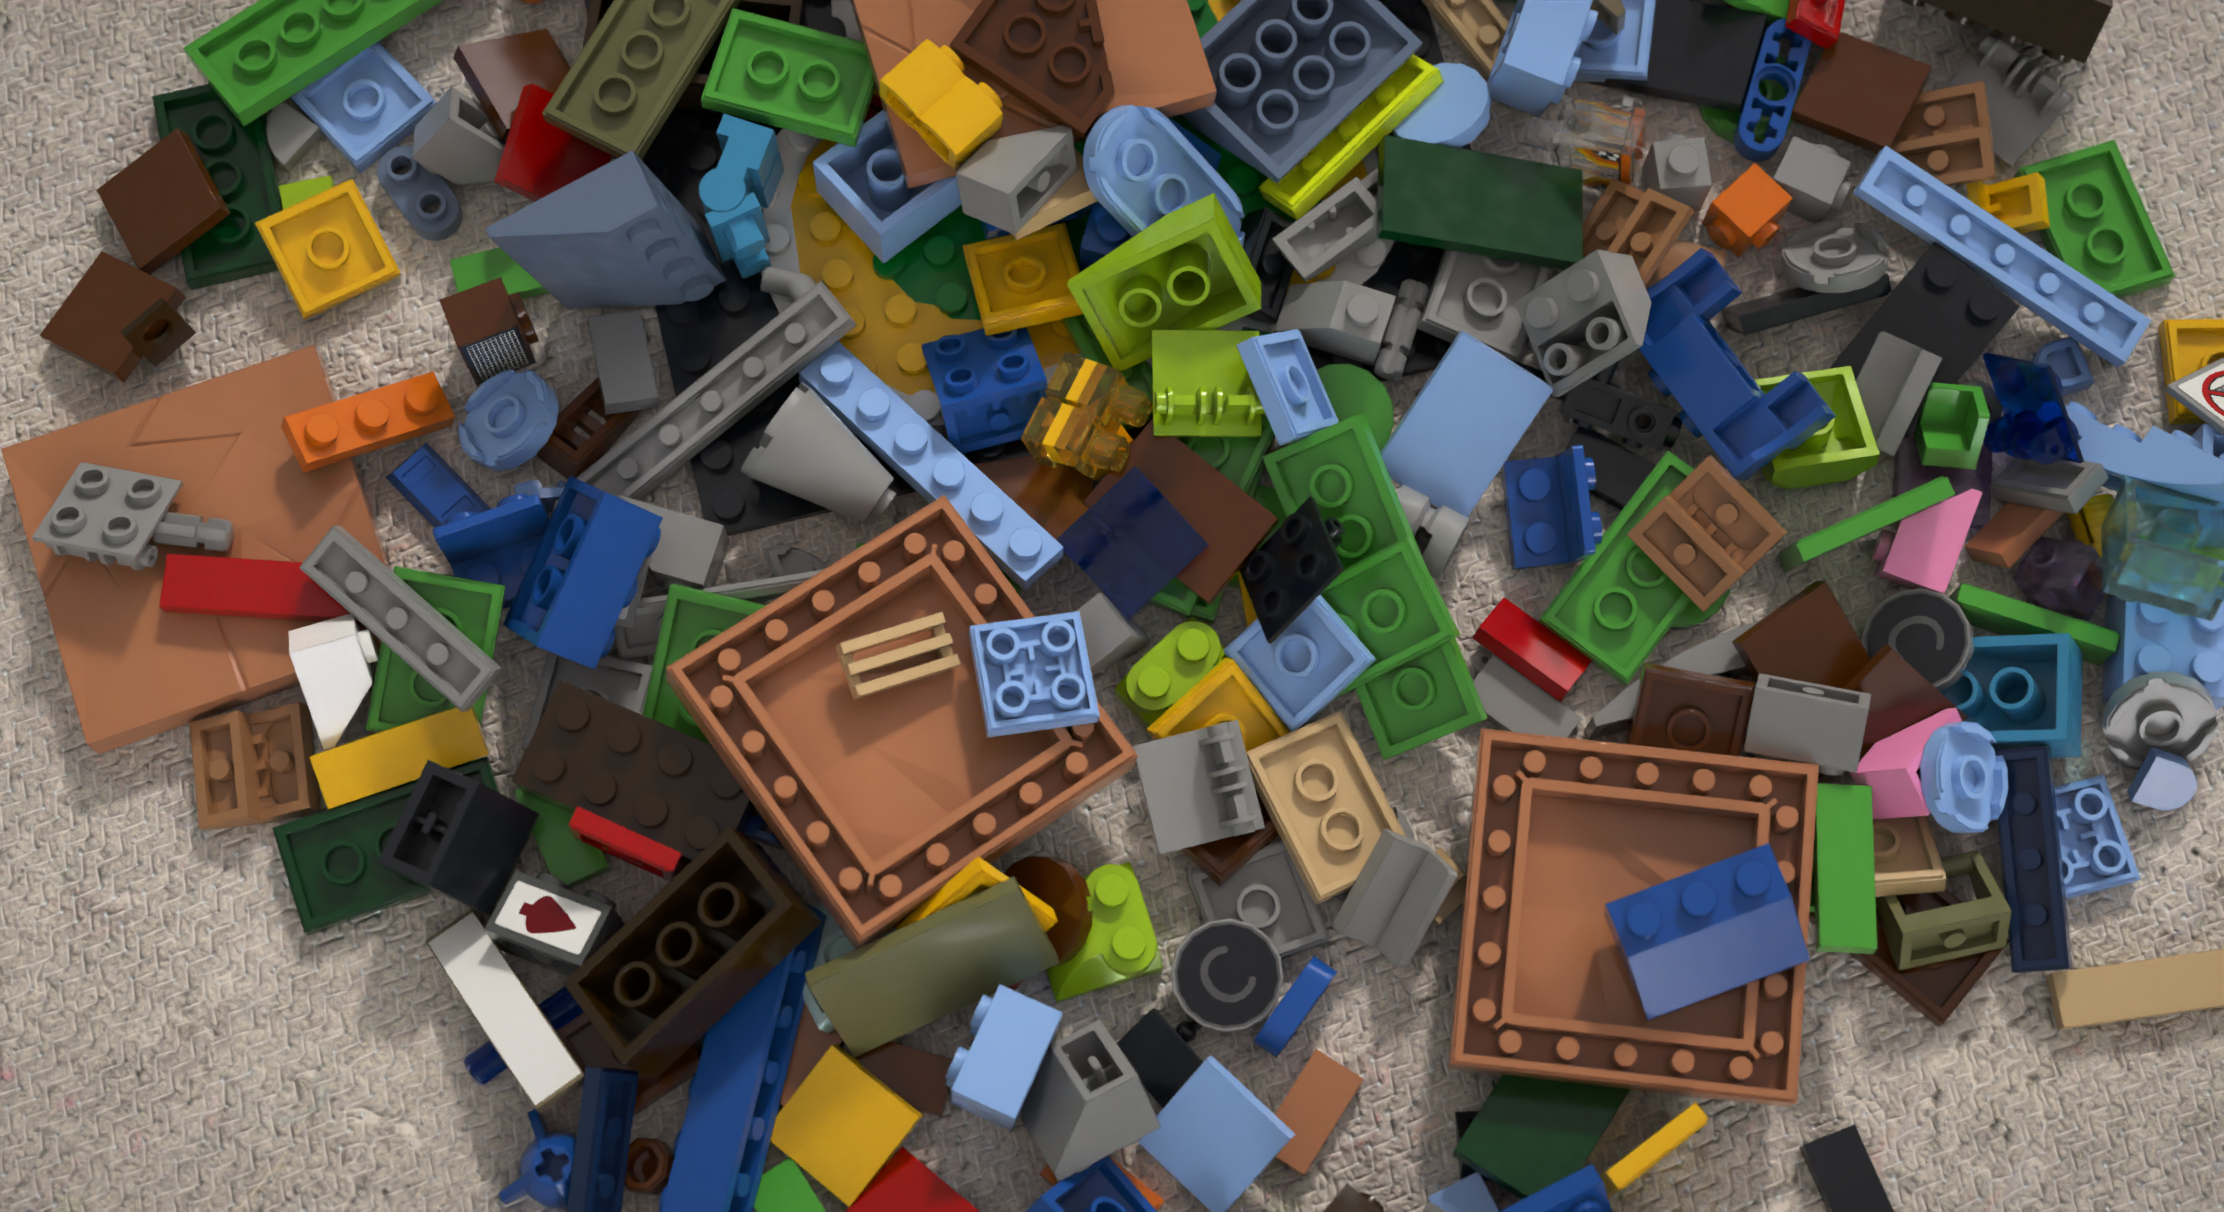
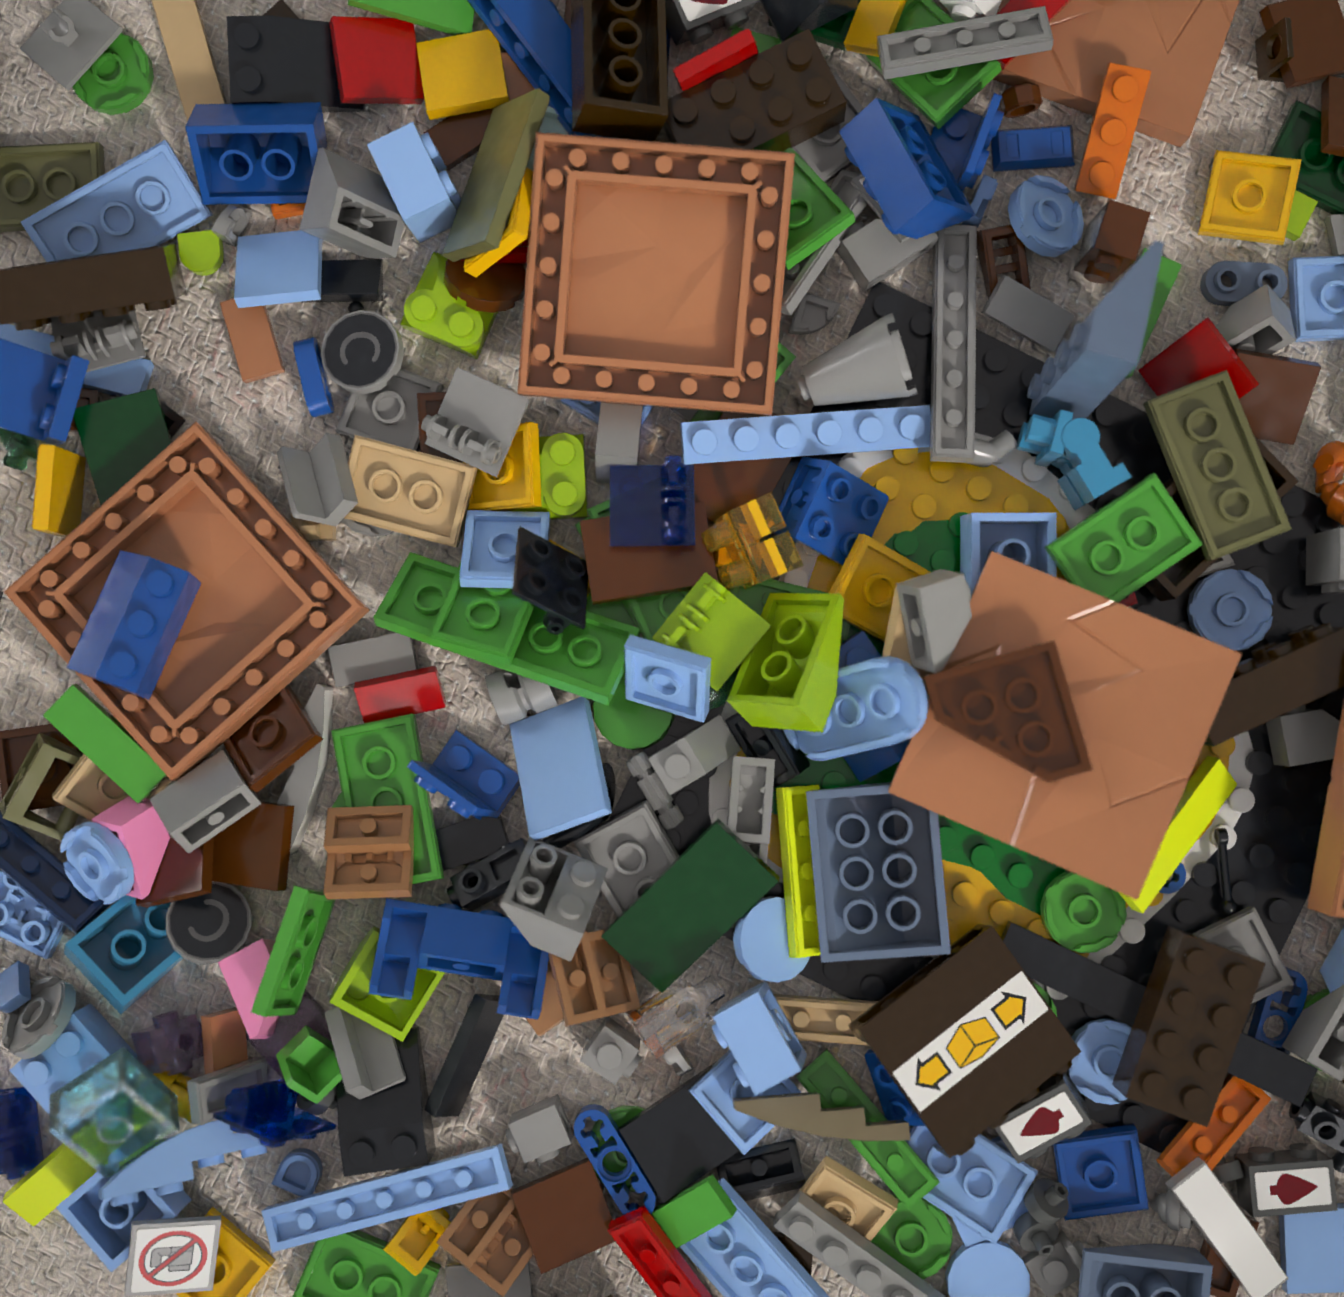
camera: 135 degrees right, 15 degrees up
tan tile [835,612,961,700] -> none
yellow brick [879,39,1003,169] -> none
light blue tile [968,611,1100,738] -> none
orange brick [1702,163,1793,258] -> none
light grey tile [1782,220,1889,293] -> none
bright green tile [1949,583,2120,666] -> none
none -> reddish brown tile [1000,83,1043,118]

